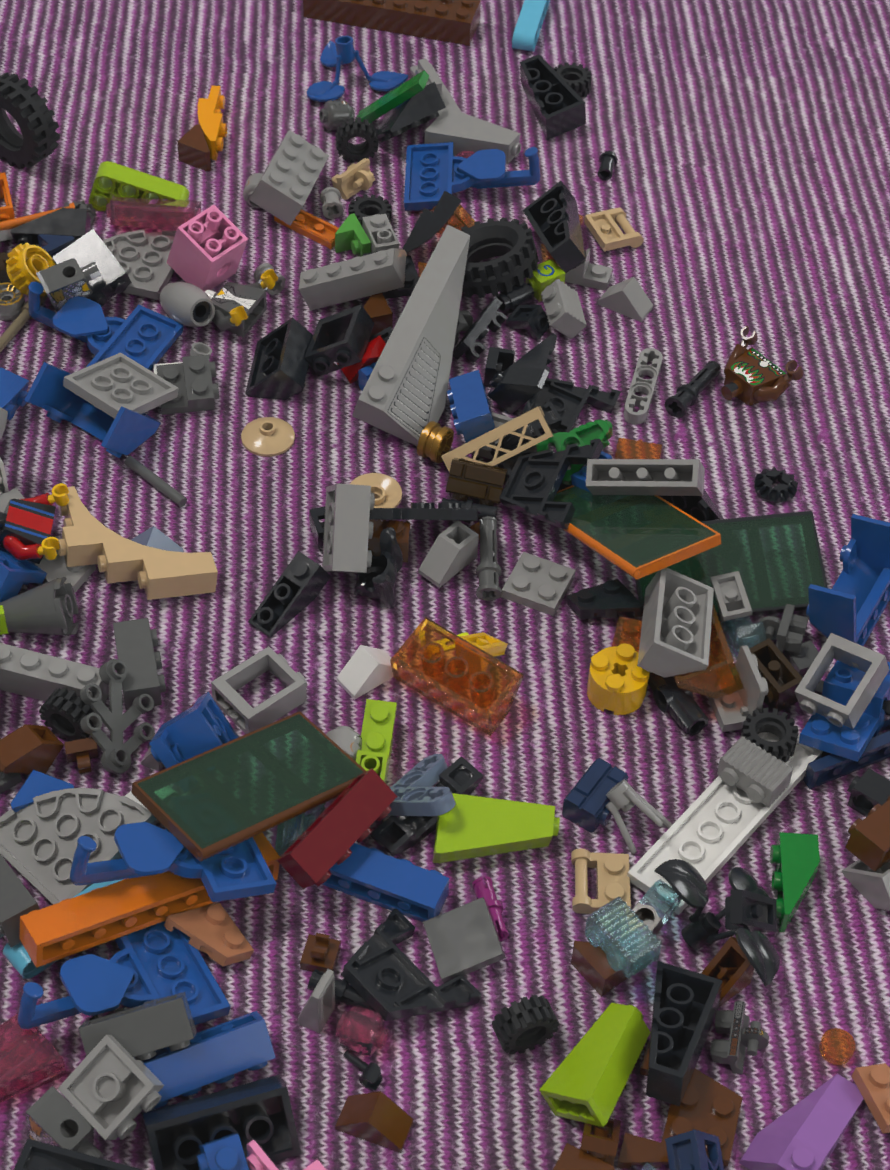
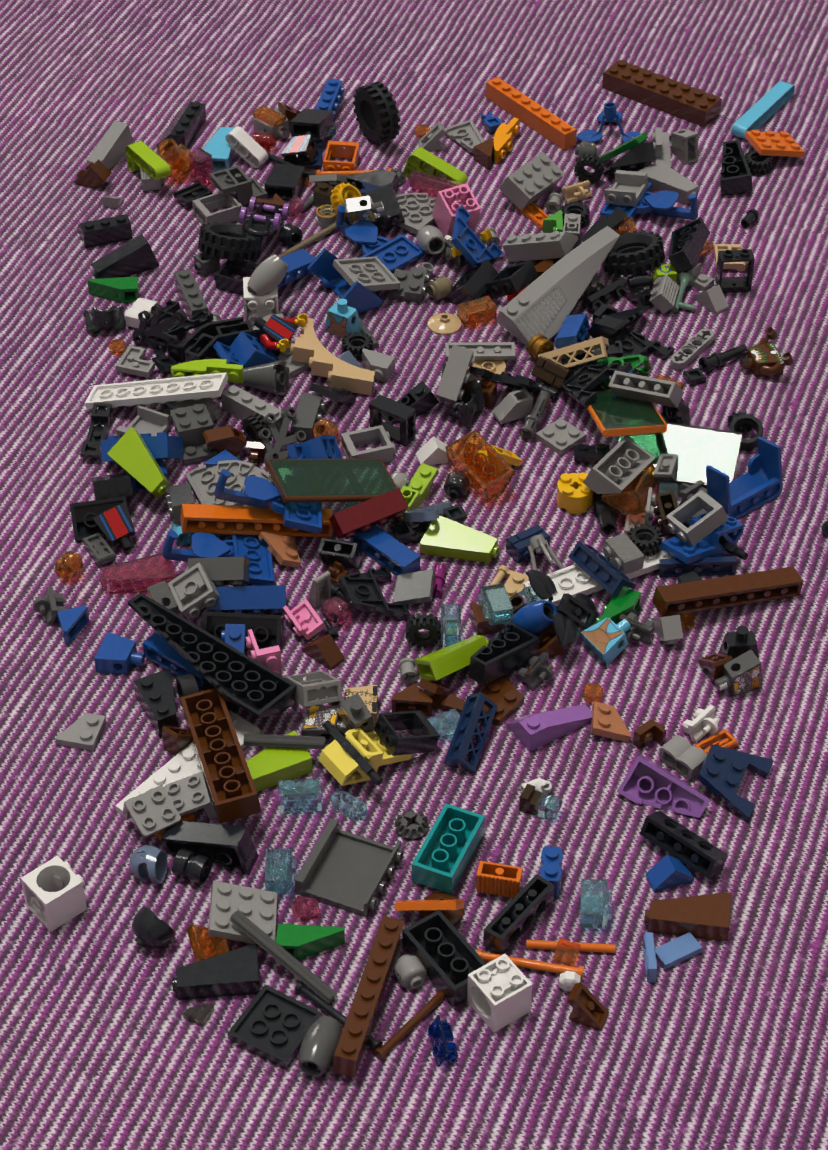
camera: 25 degrees right, 5 degrees down
none -> bright pink bracket [283,599,326,641]
none -> black wing [310,383,357,403]
none -> clear orange head [313,419,339,440]
none -> black brick [318,538,362,569]
none -> medium azure torso [325,299,361,338]
none -> black tyre [342,331,373,361]
none -> light grey slope [362,348,395,382]
none -> black window [369,395,416,447]
none -> light grey bush [398,658,418,684]
none -> clear orange tile [414,124,430,138]
none -> light grey slope [418,121,446,151]
none -> dark tan head [427,276,453,300]
none -> clear light blue brick [441,604,461,649]
none -> black head [444,471,470,499]
none -> light grey wing [445,119,484,154]
none -> light grey fence [445,342,515,361]
none -> blue wing [451,205,503,266]
none -> clear orange brick [457,296,497,328]
none -> blue plate [481,111,503,132]
none -> orange brick [486,77,577,150]
none -> blue piece [510,600,557,635]
none -> dark blue fence [568,541,636,597]
none -> medium azure torso [581,618,631,665]
none -> light grey panel [604,170,648,207]
none -> dark grey hips [619,612,655,645]
none -> light grey torso [669,129,698,165]
none -> sand green piece [671,273,695,313]
none -> black tile [683,368,706,387]
none -> black window [715,249,755,293]
none -> black tyre [729,414,764,450]
none -> orange plate [744,130,805,157]

